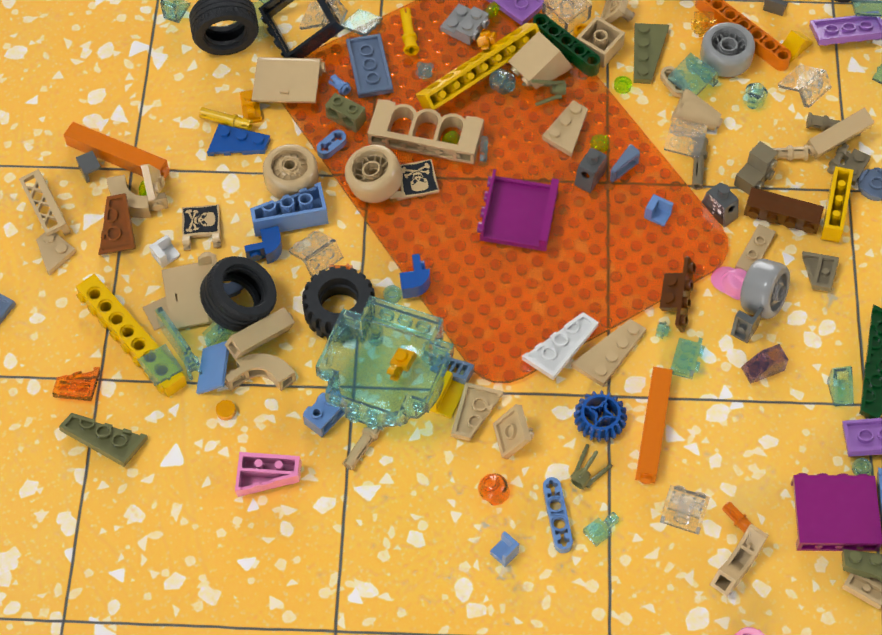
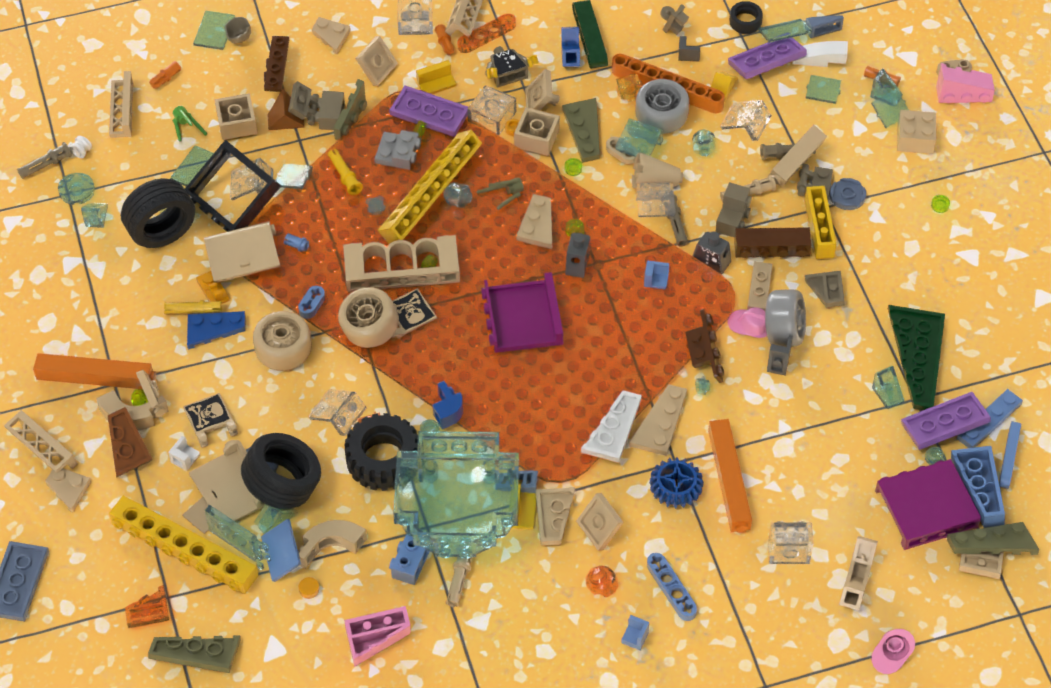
camera: 20 degrees left, 5 degrees down
dark grey panel [76,151,101,183] -> none
clear light blue piece [137,344,183,386] -> none
tan brick [225,307,295,360] -> none
blue brick [244,226,282,264] -> none
medium blue wedge [250,182,329,237] -> none
olive brick [325,93,366,133] -> none
sand blue tile [346,34,394,98] -> none
light orange plate [386,348,417,381] -> none
light orange plate [476,31,497,50] -> none
clear light blue tile [480,136,488,162] -> none
tan slope [508,31,573,89] -> none
dark green beam [533,13,600,77] -> none
olive plant [570,444,613,489] -> none
clear light blue plate [583,512,619,547] -> none
sand blue slope [610,144,640,182] -> none
clear light blue bracket [671,337,705,380] -> none
orange axle [722,502,752,533] -> none
slope [741,344,789,384] -> none

